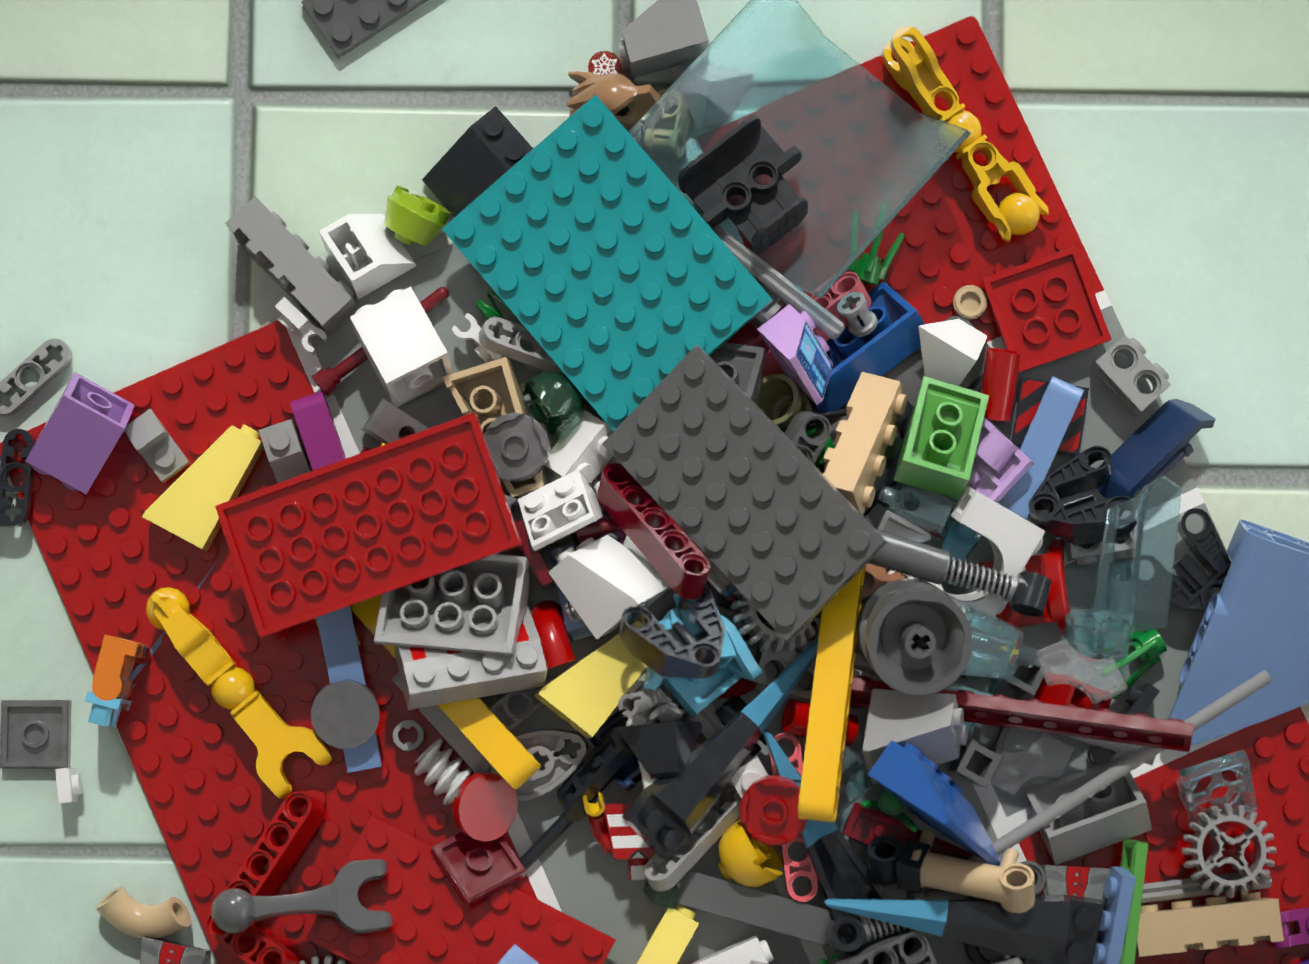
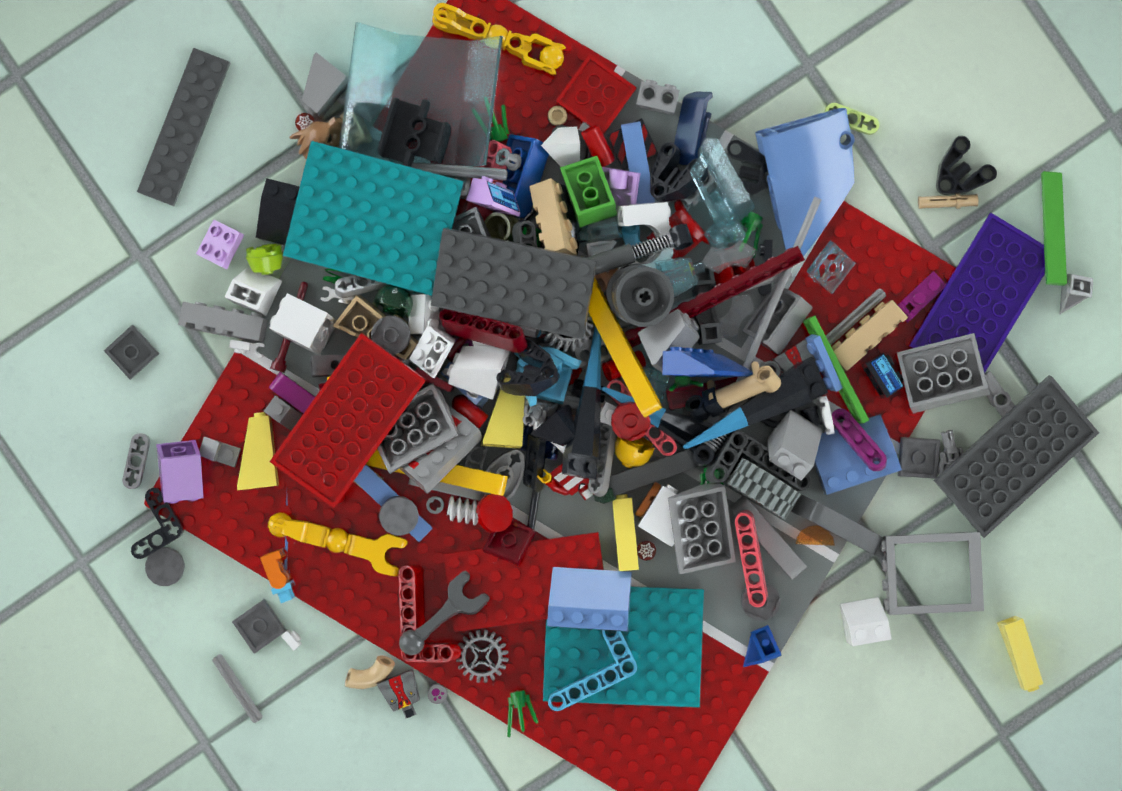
camera: 25 degrees left, 5 degrees up
light grey gear [1181,804,1276,898] -> none
none -> dark grey tile [104,325,160,380]
none -> lavender plate [196,220,244,269]
none -> dark orange tile [635,482,661,517]

